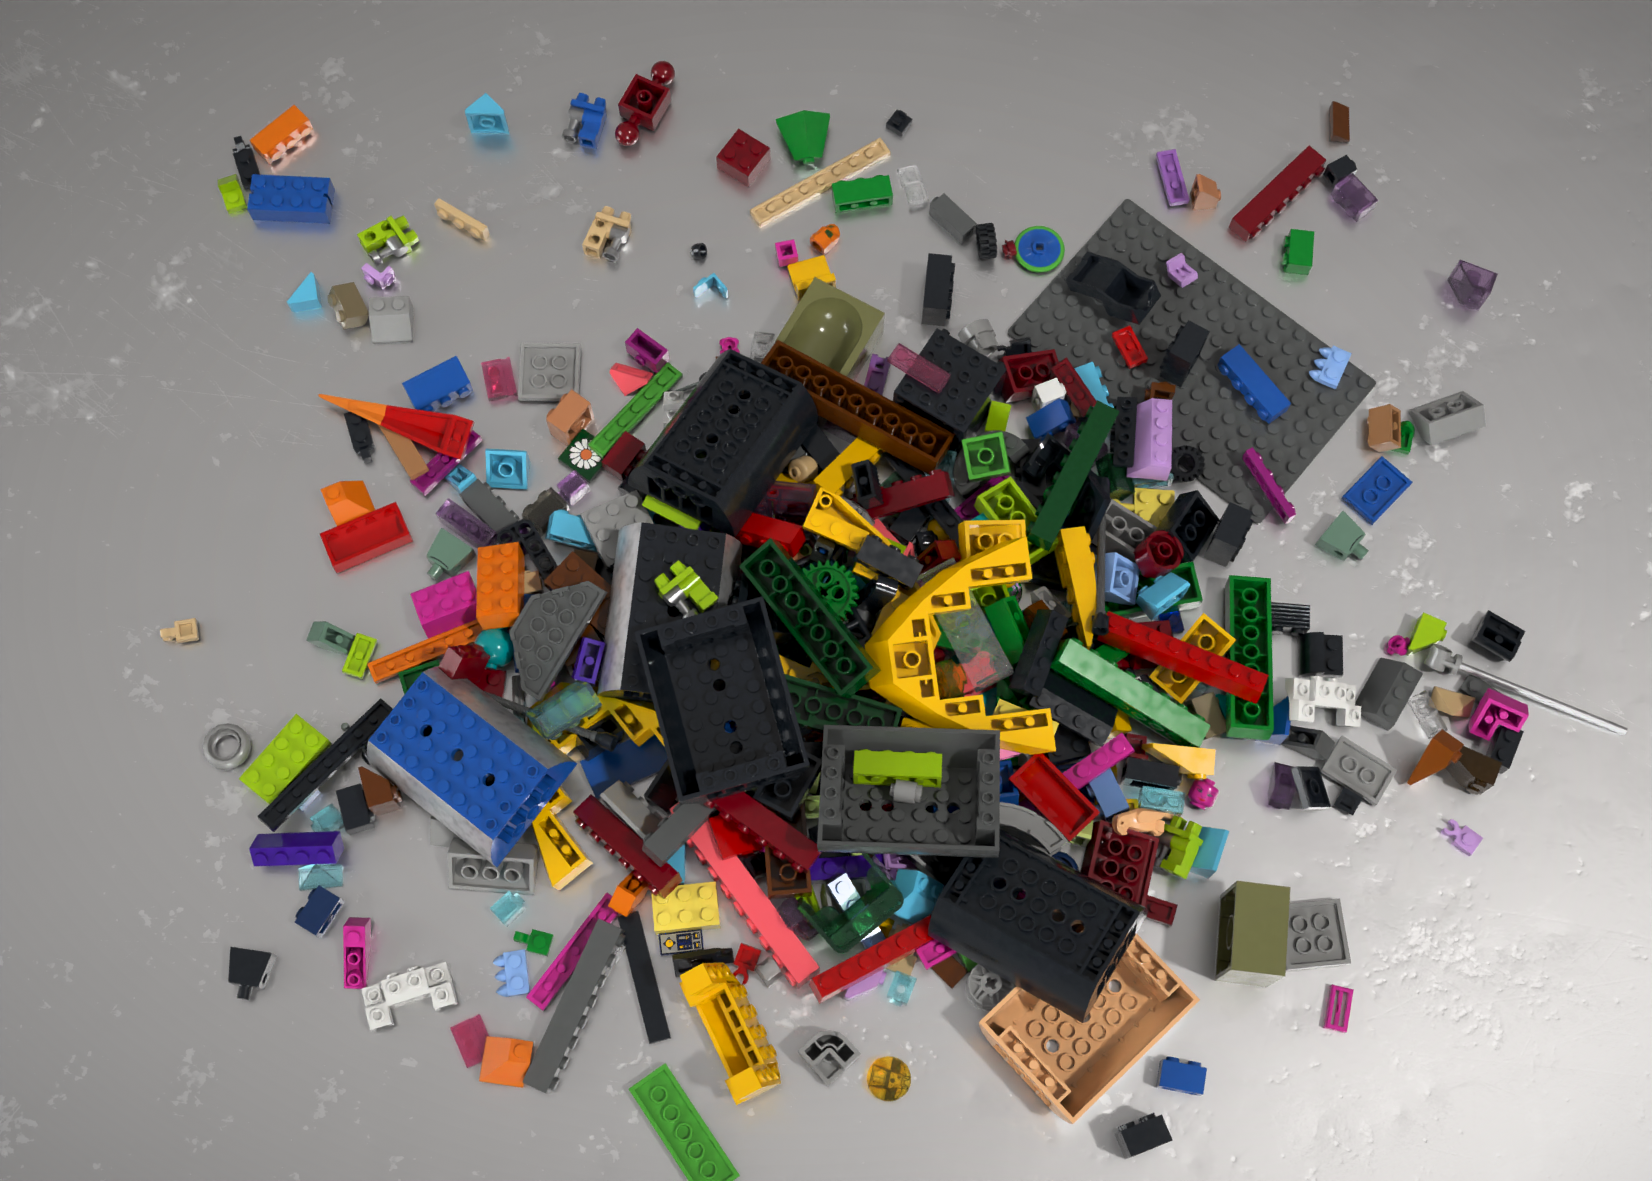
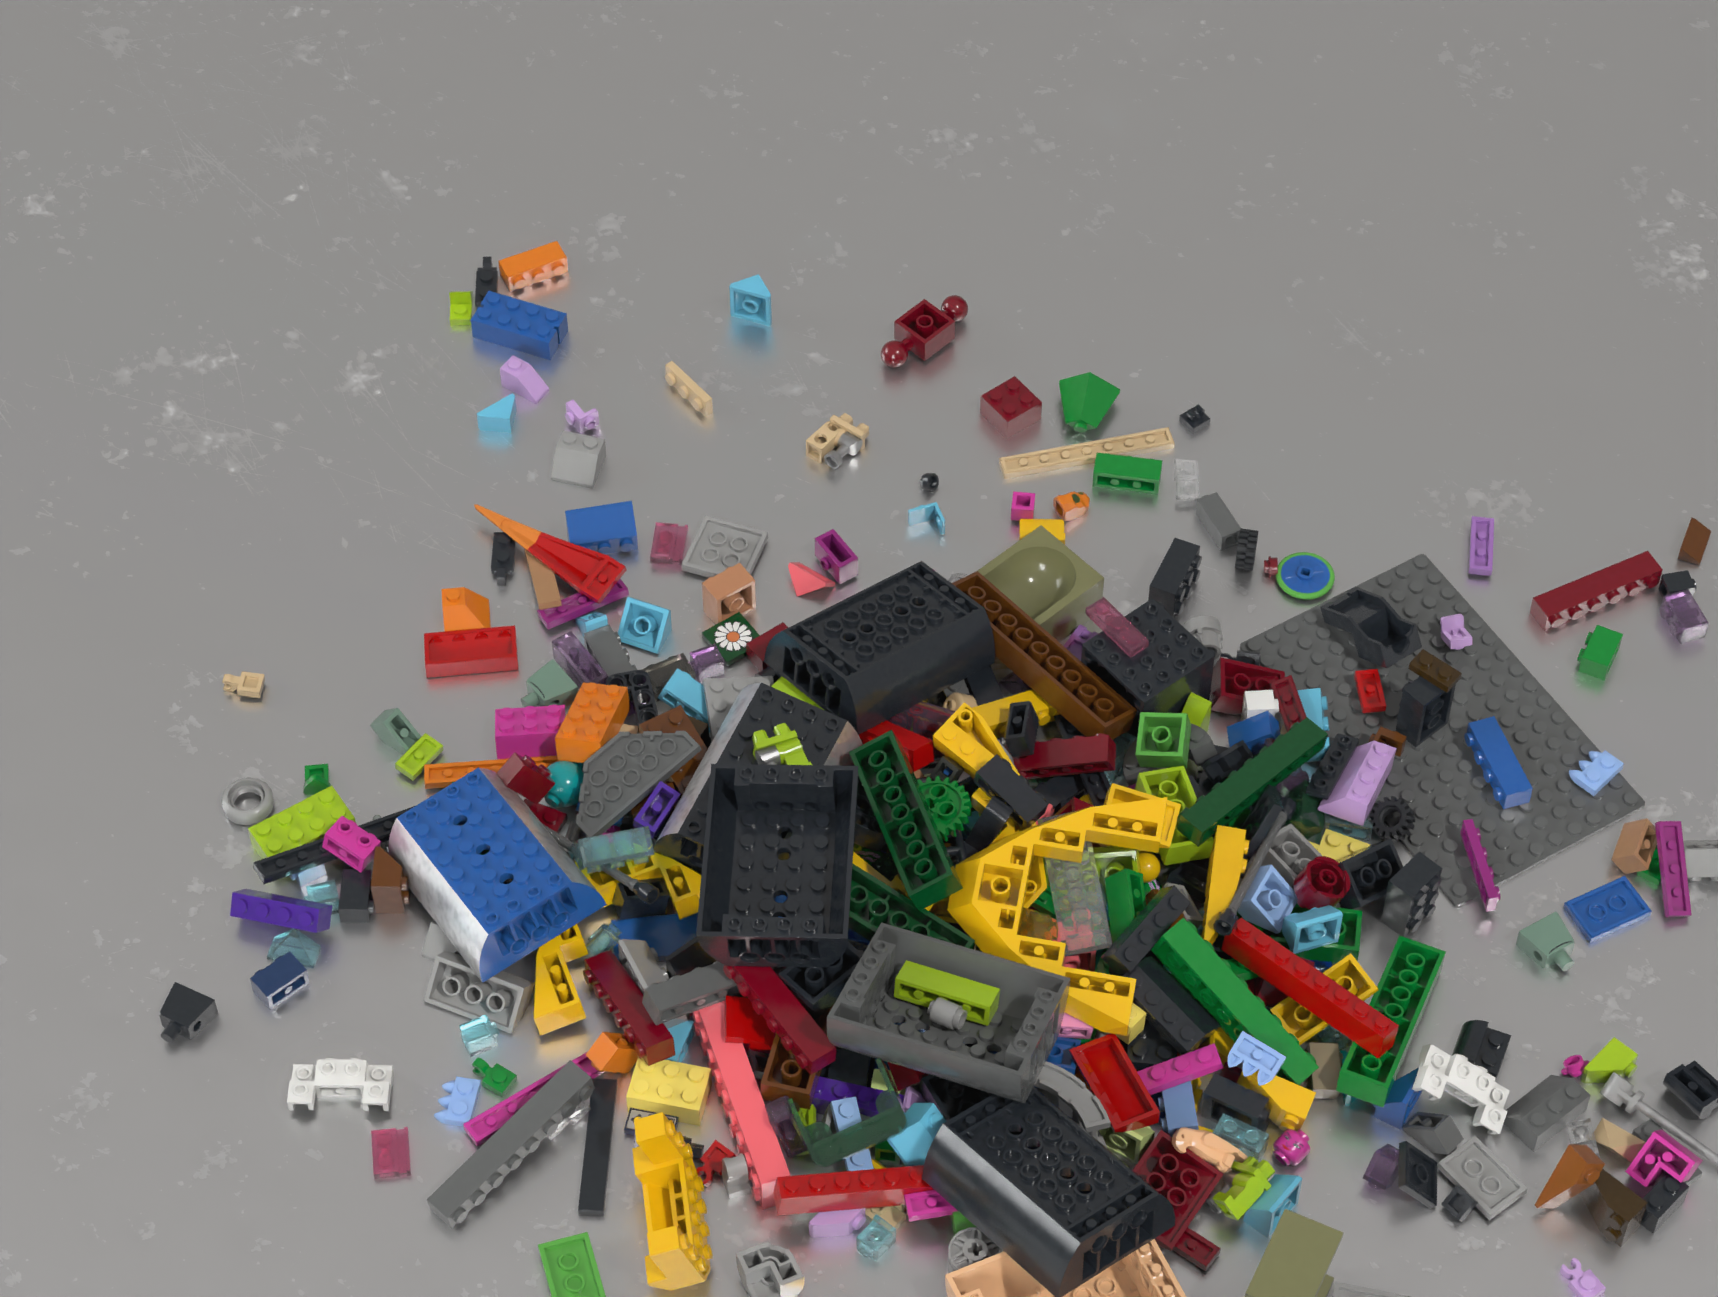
camera: 20 degrees right, 20 degrees down
dark tan brick [327,282,369,330] -> none
dark pink slope [343,917,371,989] -> none
lime hips [357,215,419,266] -> none
orange slope [479,1036,533,1088] -> none
blue hips [562,93,607,149] -> none
bright green tile [588,362,683,459] -> none
reddish brown slope [931,956,968,989] -> none
nougat slope [1190,174,1221,210] -> none
black brick [1271,602,1310,636] -> none
none -> green tile [303,764,331,795]
none -> dark pink brick [322,816,381,873]
none -> lavender slope [500,355,549,404]
none -> clear light blue brick [585,923,621,956]
none -> light blue plate [1228,1031,1286,1086]
none -> dark brown plate [1408,649,1462,693]
none -> magenta plate [1655,821,1692,918]

